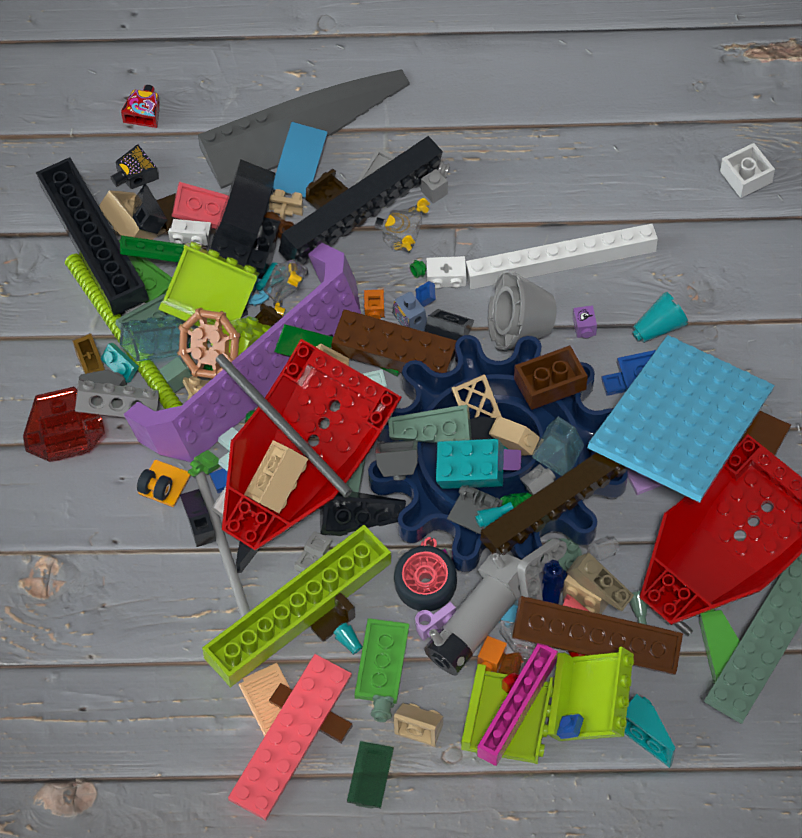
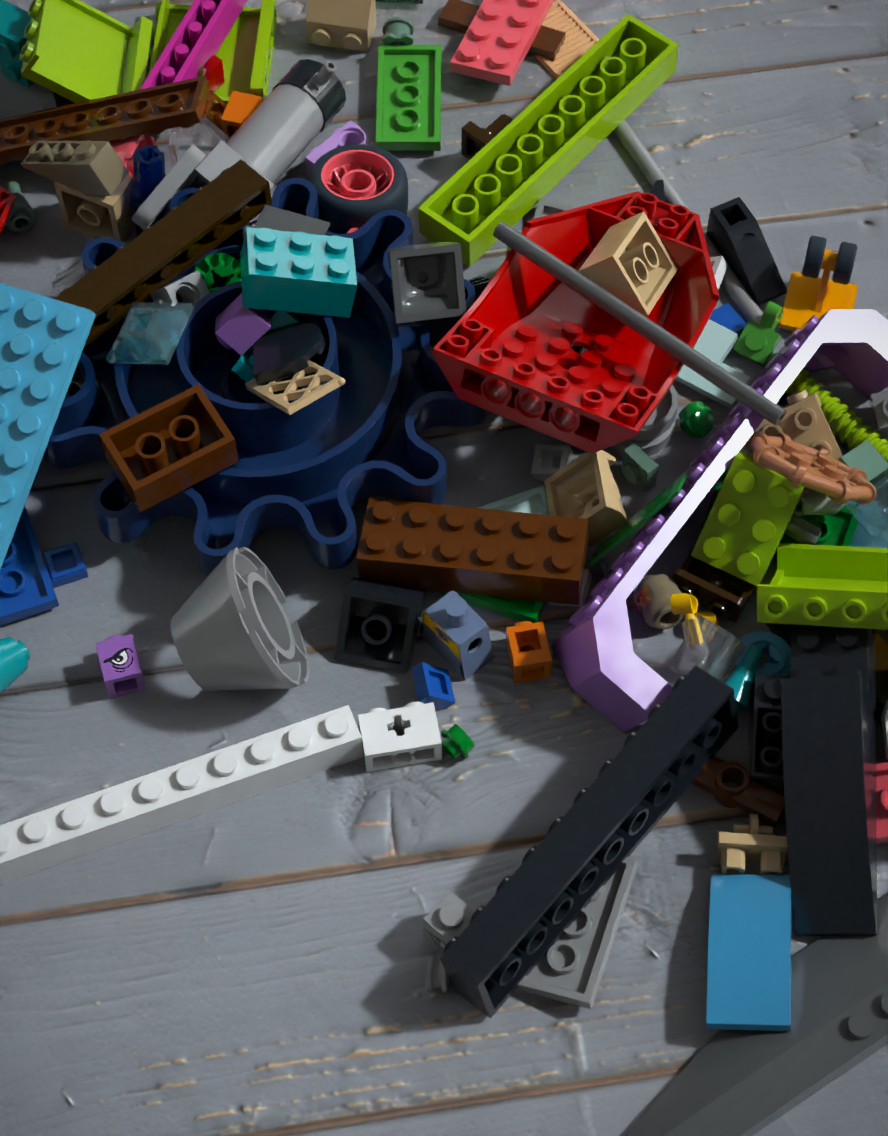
camera: 170 degrees right, 0 degrees up
dark brown bracket [305,169,349,209] -> none
teal cone [333,623,363,655] -> none
clear torso [375,198,430,253] -> none
sand green wing [388,405,472,443] -> none
teal cone [475,502,513,528] -> none
tan slope [489,416,540,455] -> none
blue plate [557,714,584,739] -> none

